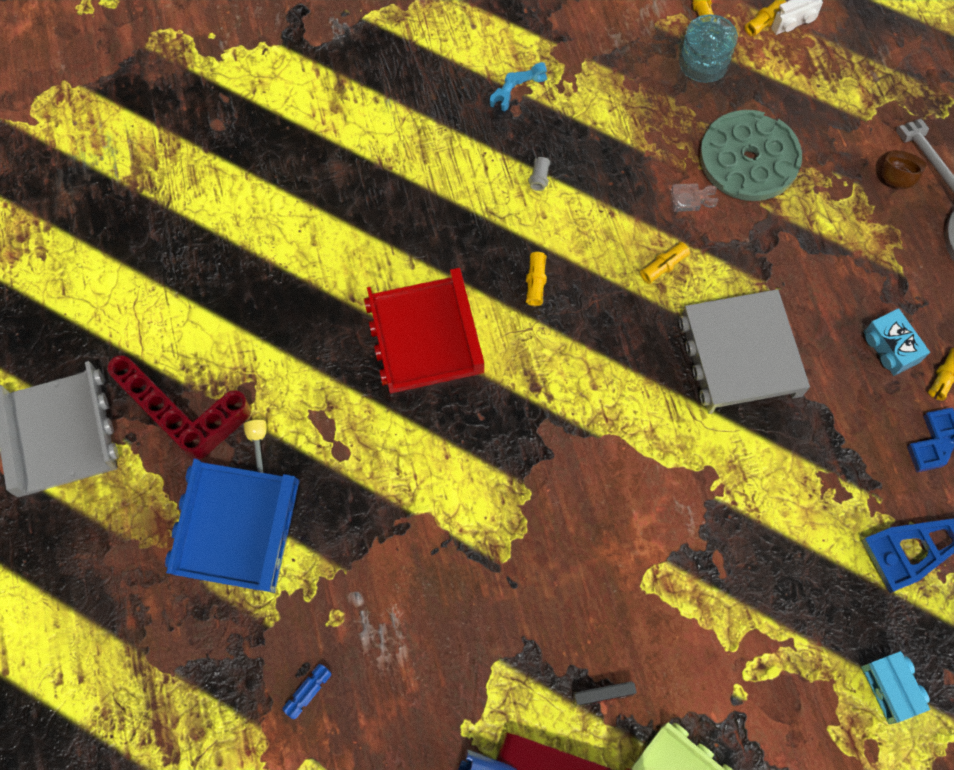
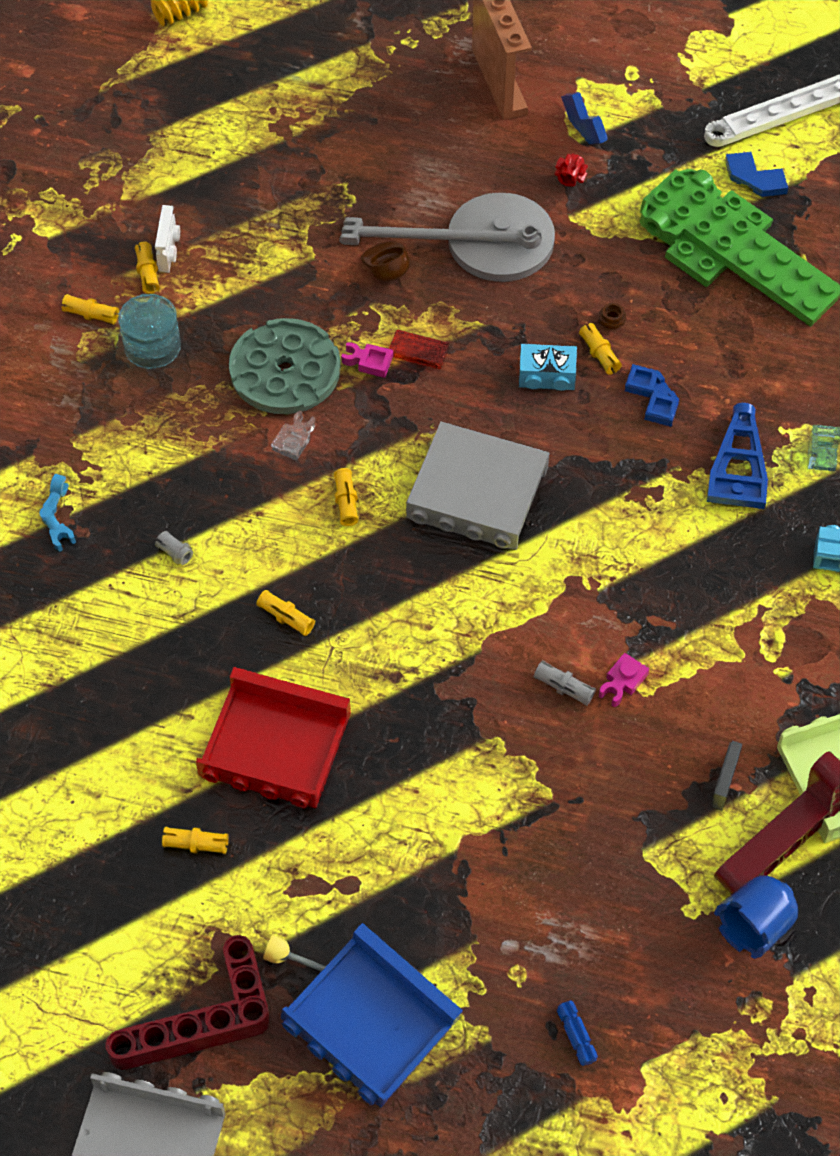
camera: 60 degrees left, 10 degrees down
none -> yellow pin [162,827,229,854]
none -> dark pink plate [341,342,393,378]
none -> clear red tile [389,329,449,370]
none -> light grey pin [533,660,596,706]
none -> dark pink plate [599,652,650,707]

